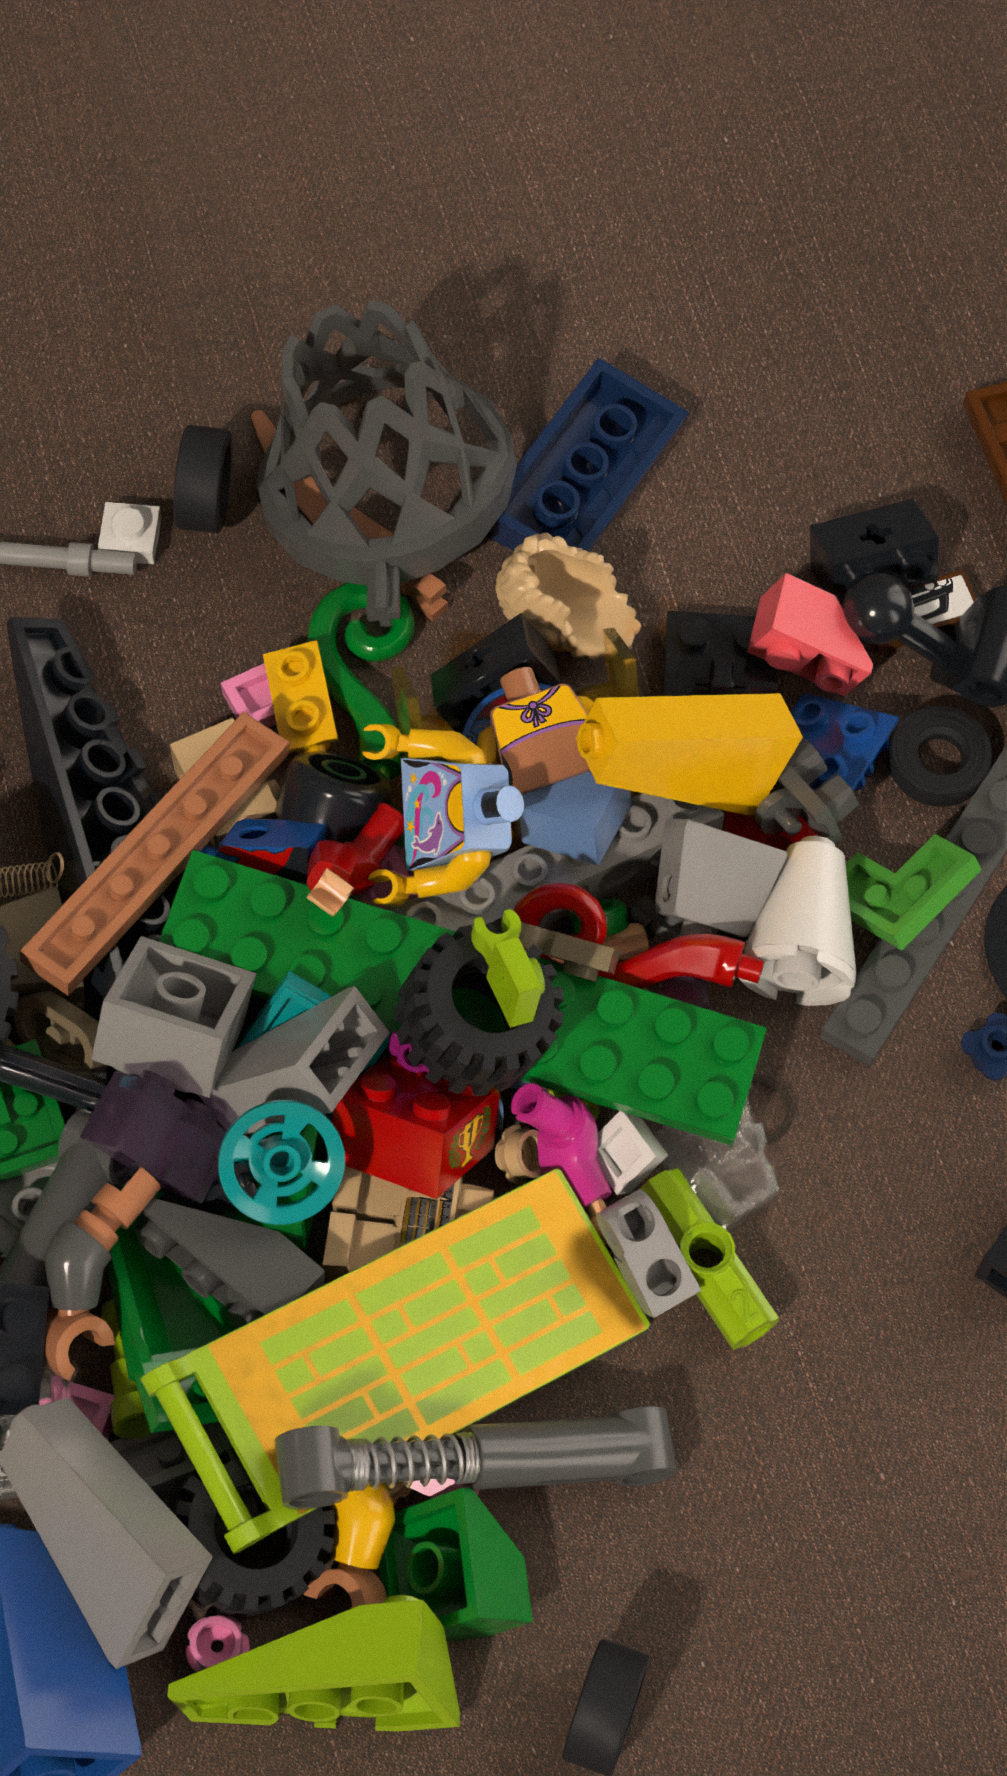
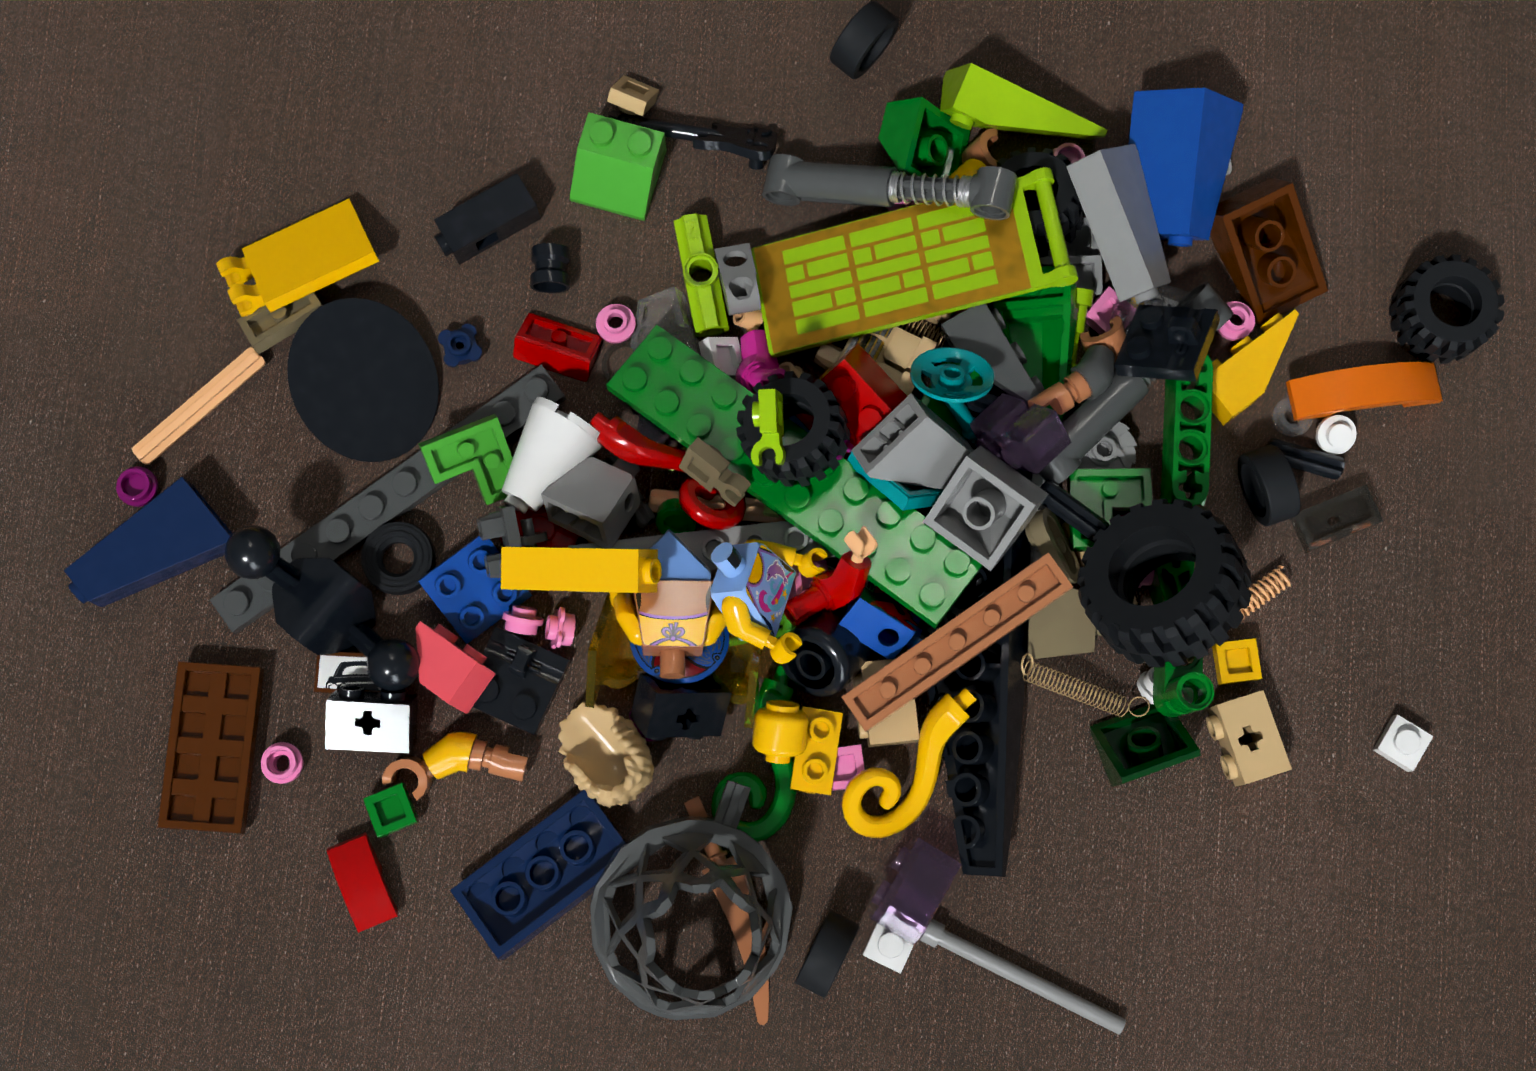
camera: 160 degrees left, 15 degrees up
none -> bright pink plate [261,742,304,784]
none -> red slope [326,832,398,933]
none -> green plate [363,783,419,838]
none -> nougat piece [382,732,528,801]
none -> red slope [513,313,603,382]
none -> black wheel [530,243,571,293]
none -> bright green slope [570,112,667,221]
none -> bright pink plate [596,304,636,344]
none -> tan plate [607,75,659,116]
none -> black piece [608,110,777,170]
none -> yellow head [752,700,809,764]
none -> yellow plant [841,687,977,838]
none -> clear purple brick [870,837,962,945]

